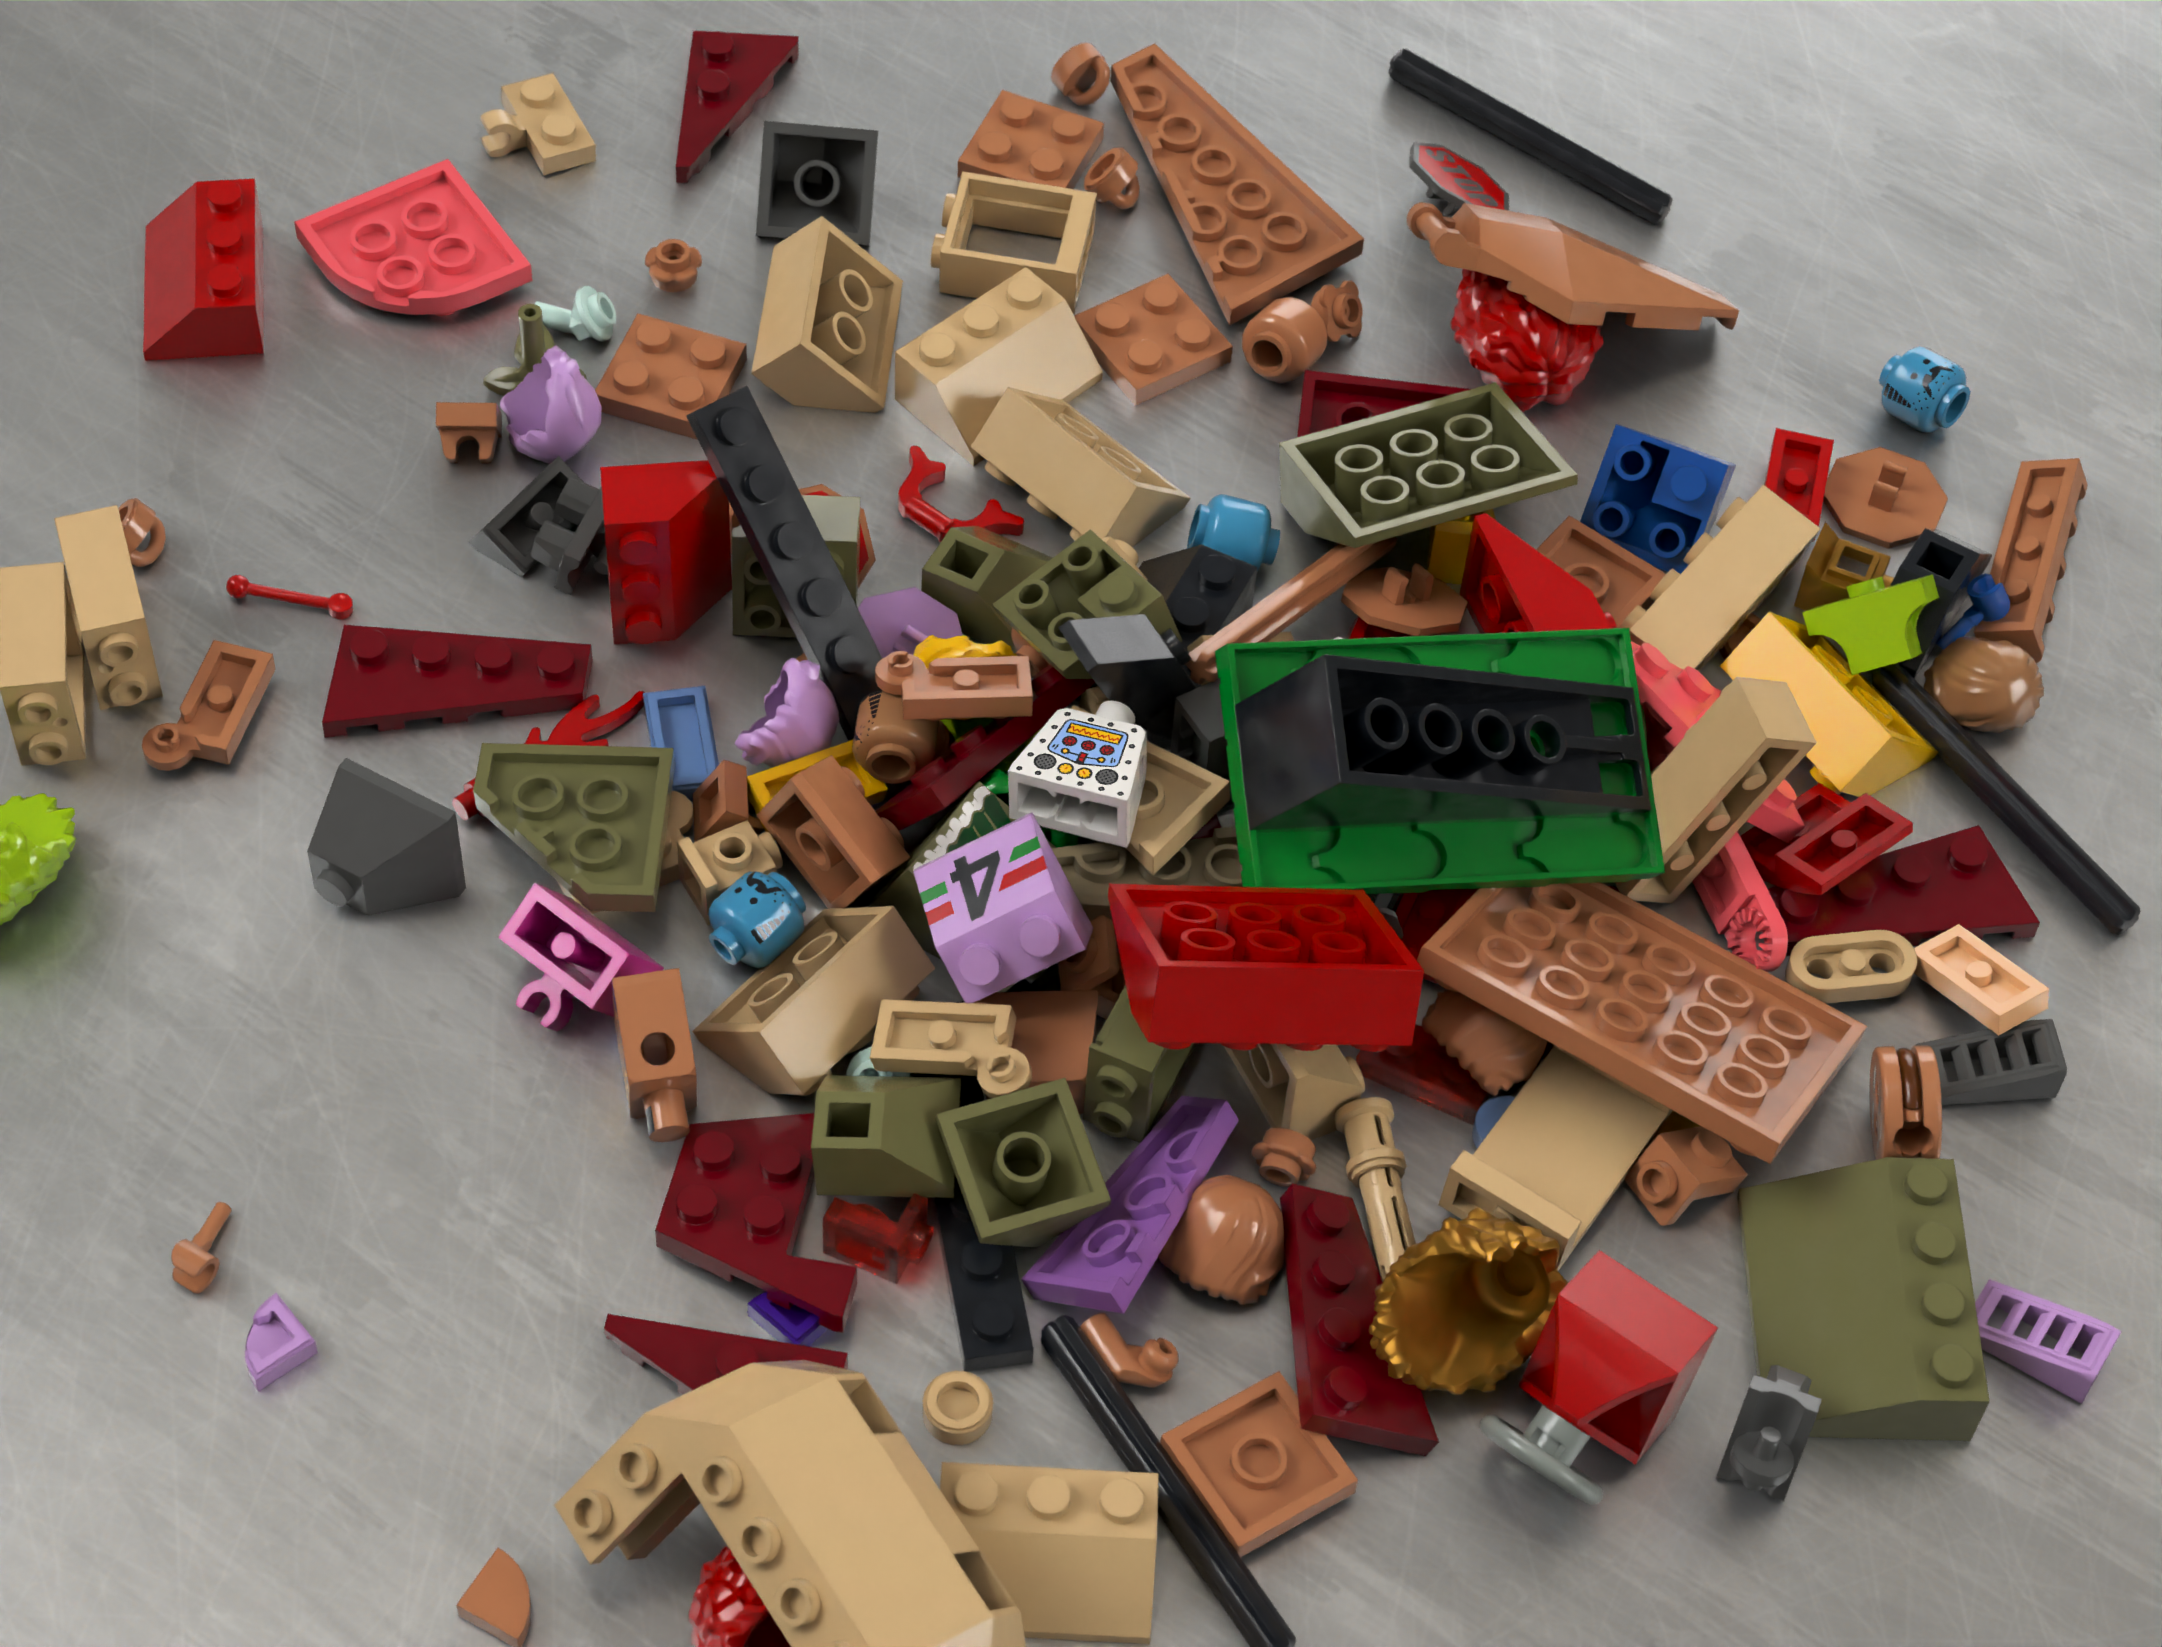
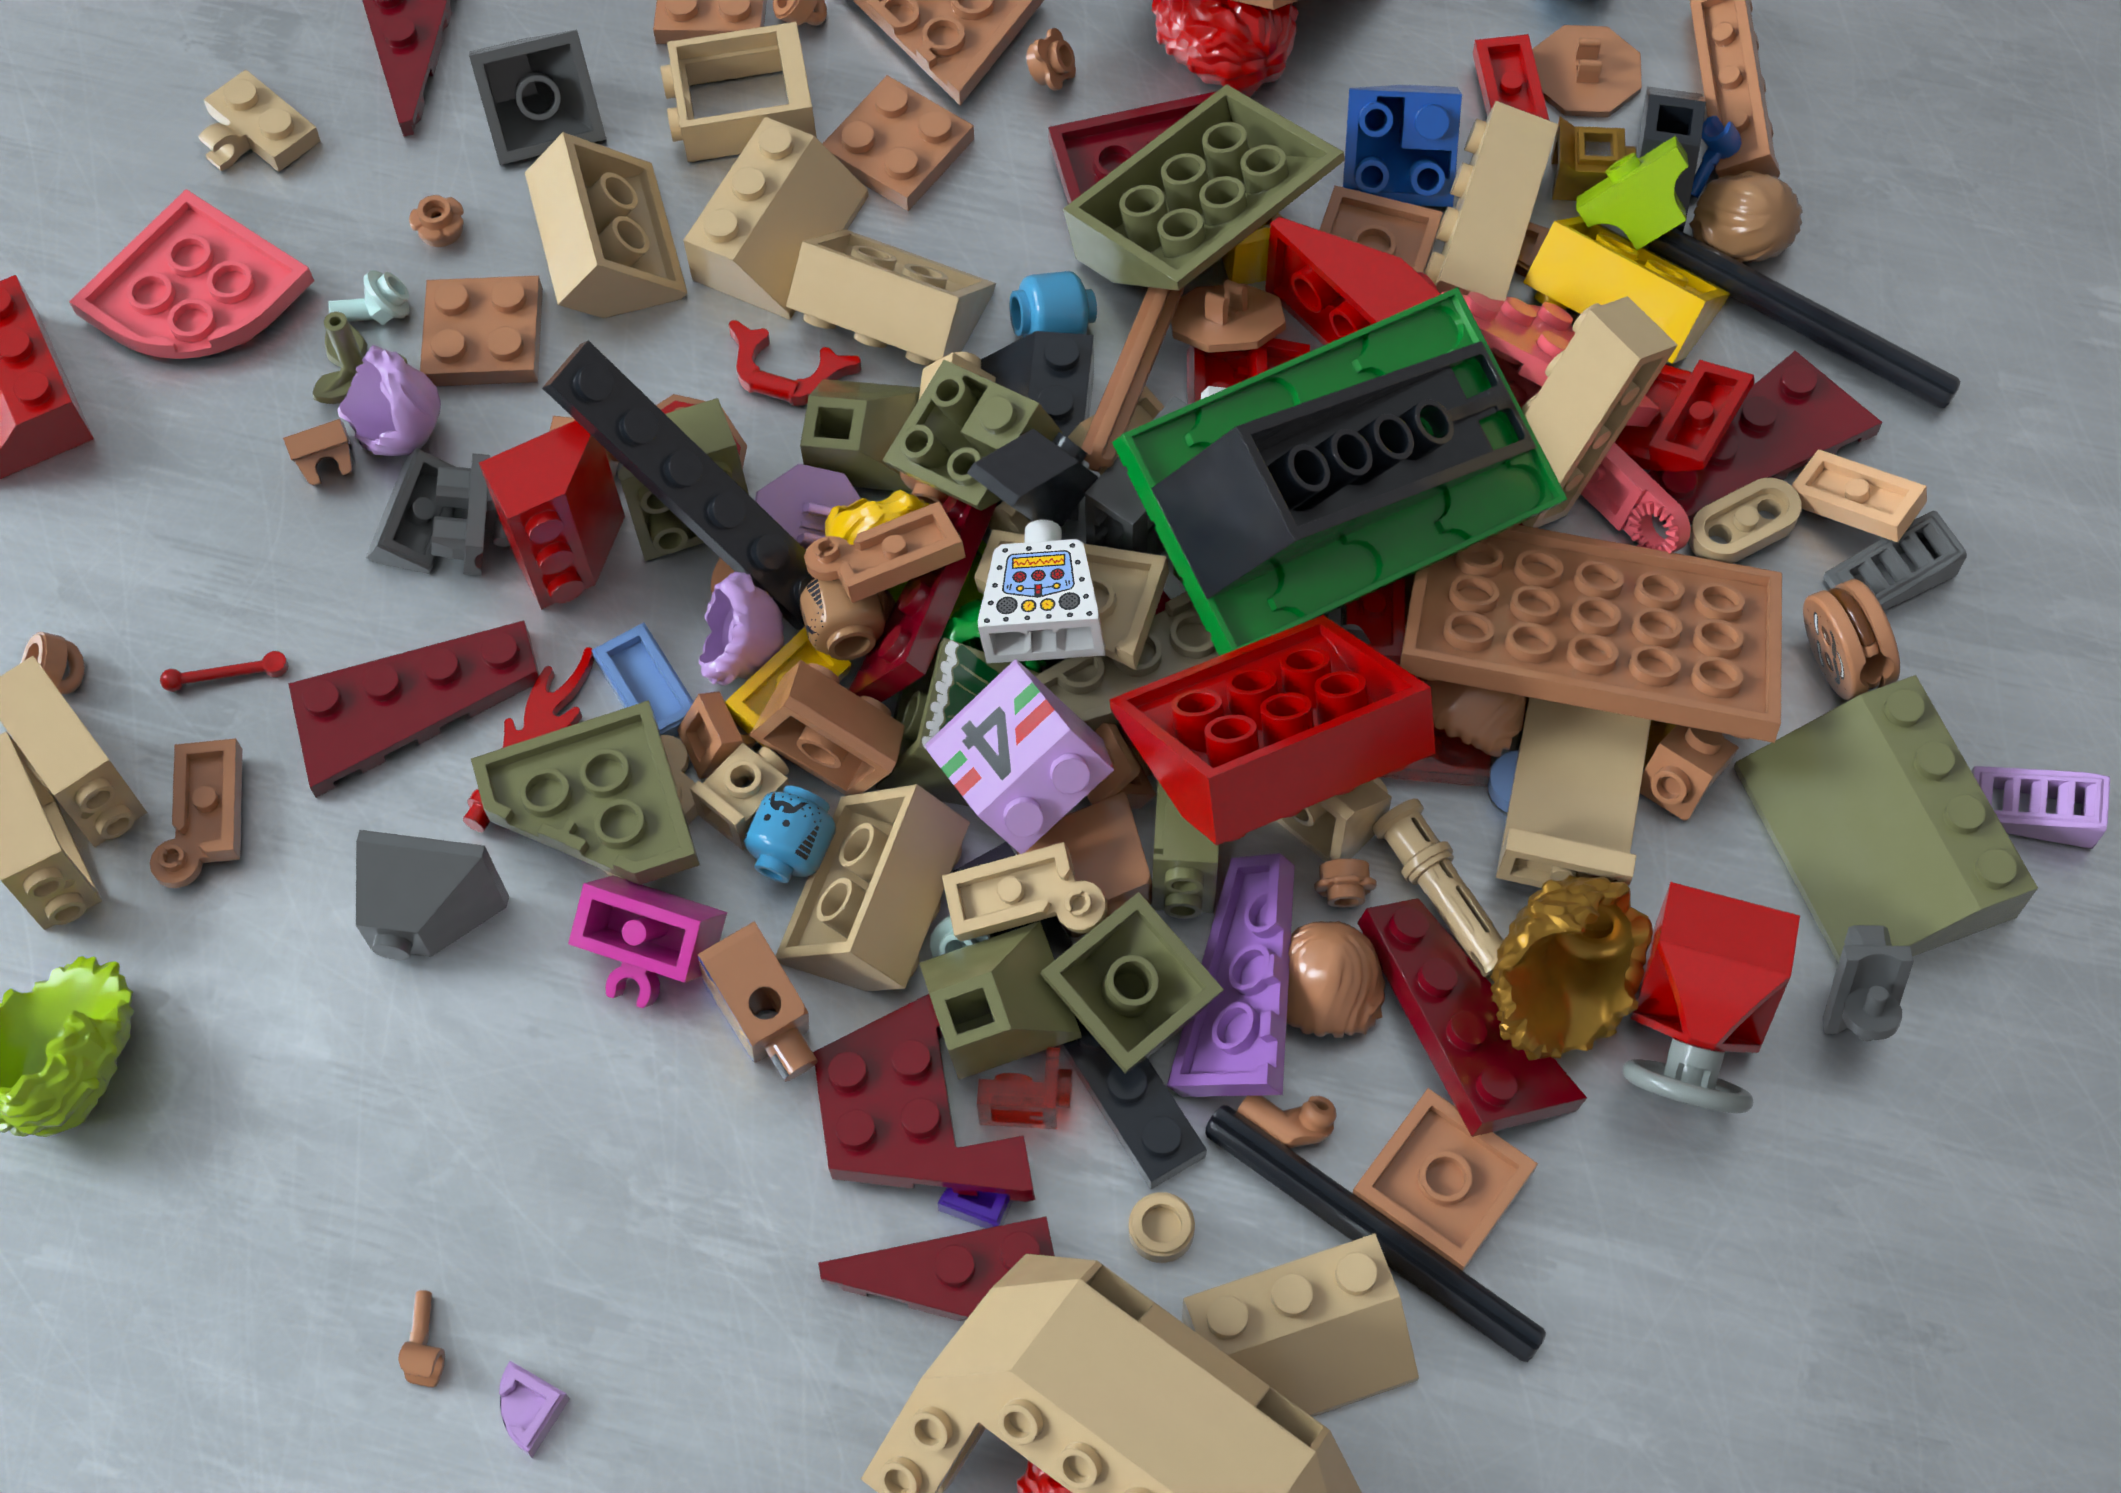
camera: 15 degrees left, 10 degrees up
nougat head [1242,297,1328,383] -> none

